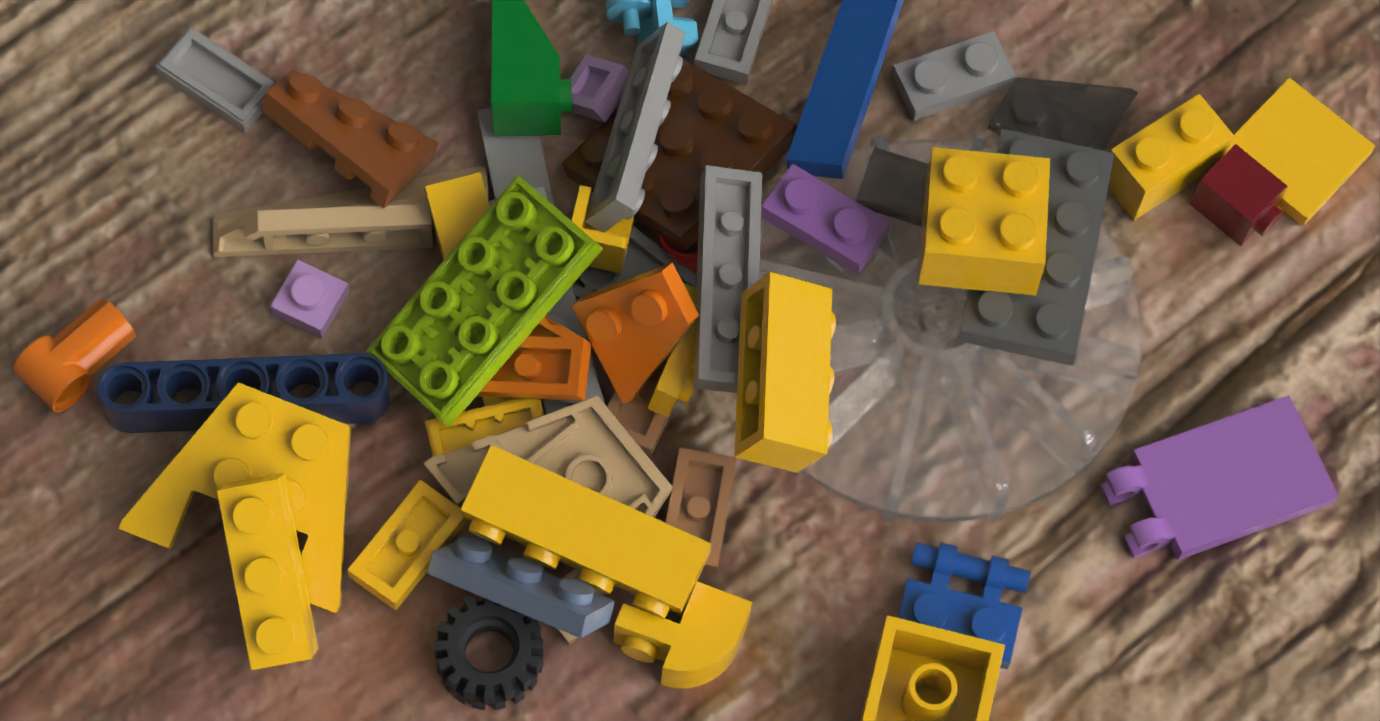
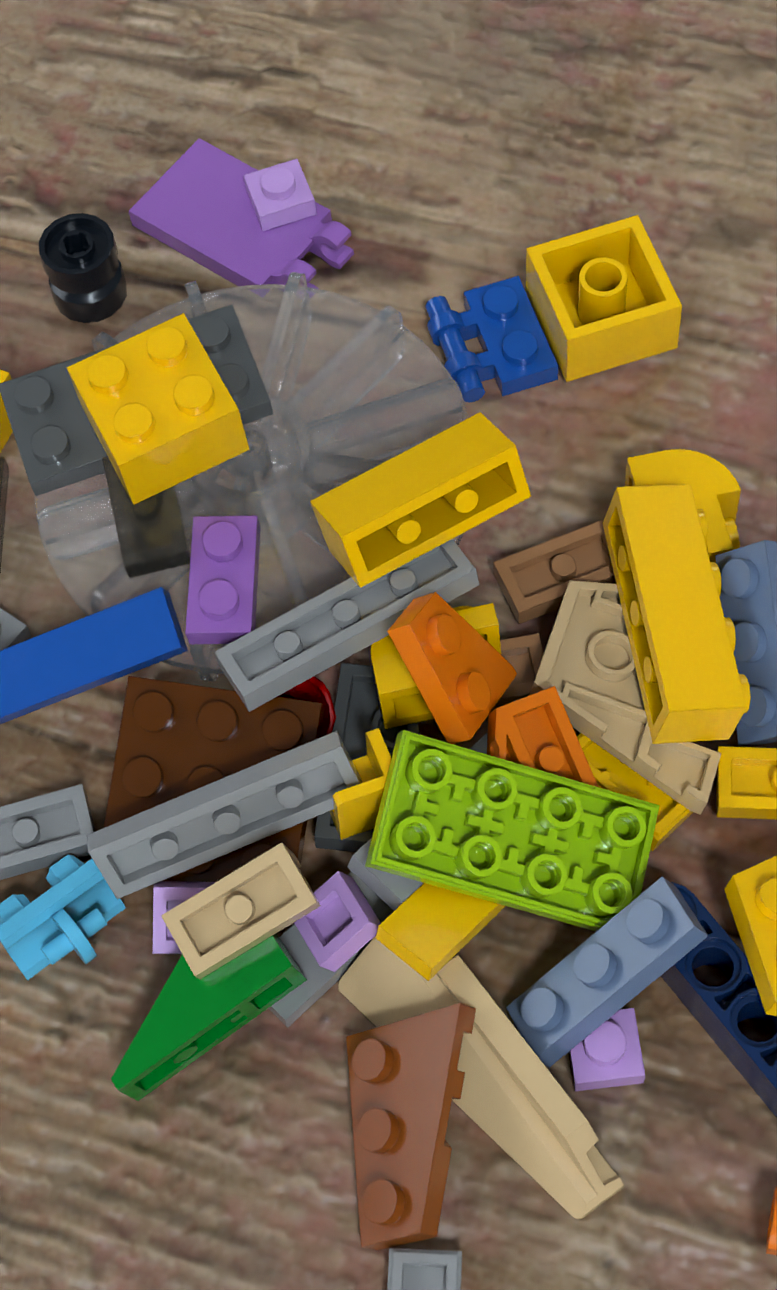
camera: 110 degrees left, 5 degrees down
none -> black wheel [39,213,127,323]
none -> tan panel [161,842,321,979]
none -> lavender plate [243,159,317,231]
none -> lavender plate [294,871,381,972]
none -> sand blue plate [506,876,708,1068]

